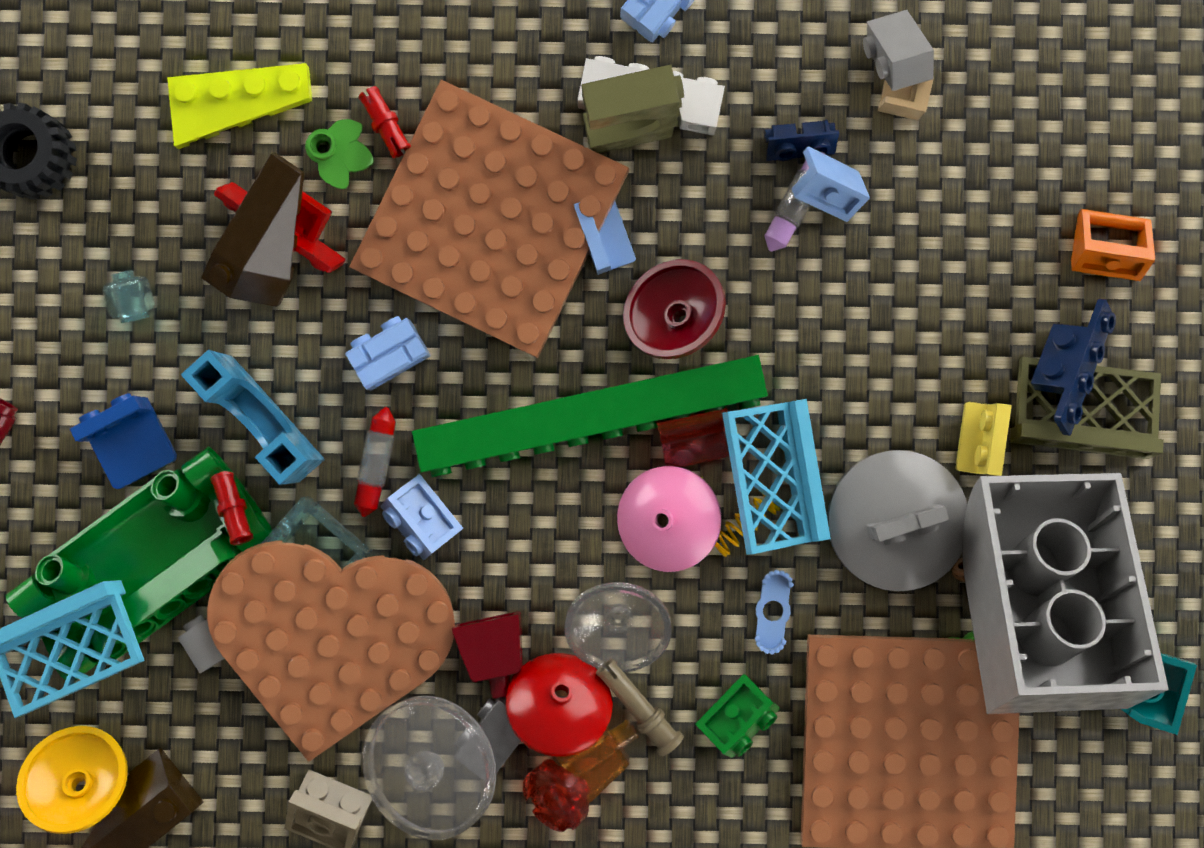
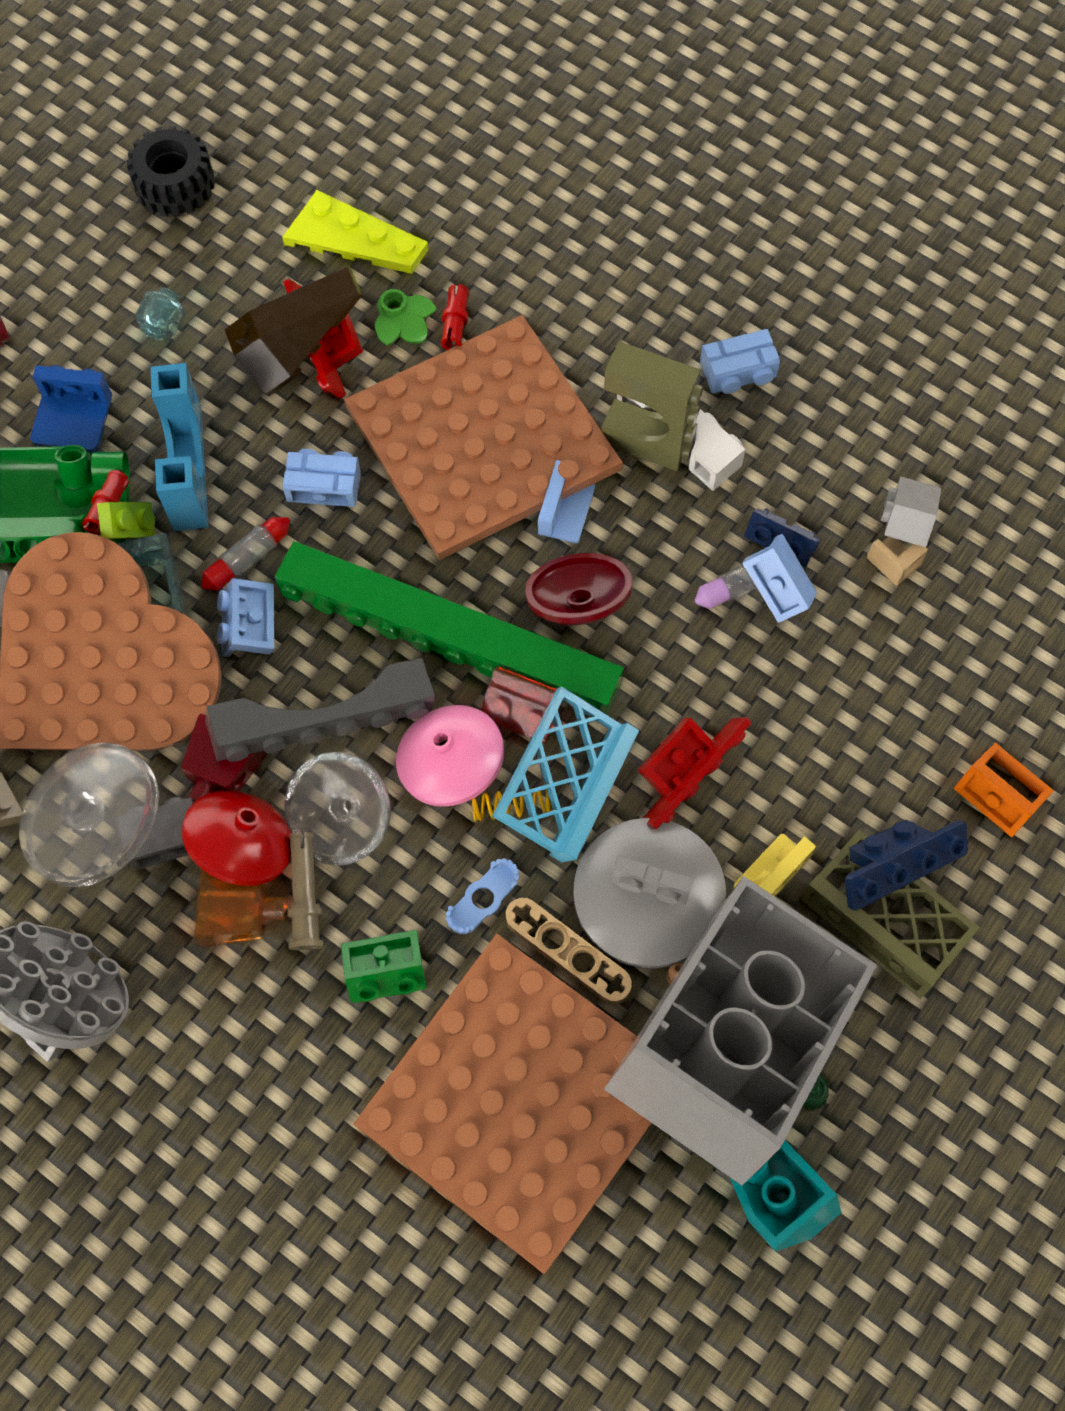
camera: 35 degrees right, 20 degrees down
clear red plate [523,759,589,832] -> none
none -> lime plate [97,502,155,539]
none -> dark grey arch [205,658,435,762]
none -> tan beam [506,898,632,1005]
none -> red bracket [637,717,752,829]

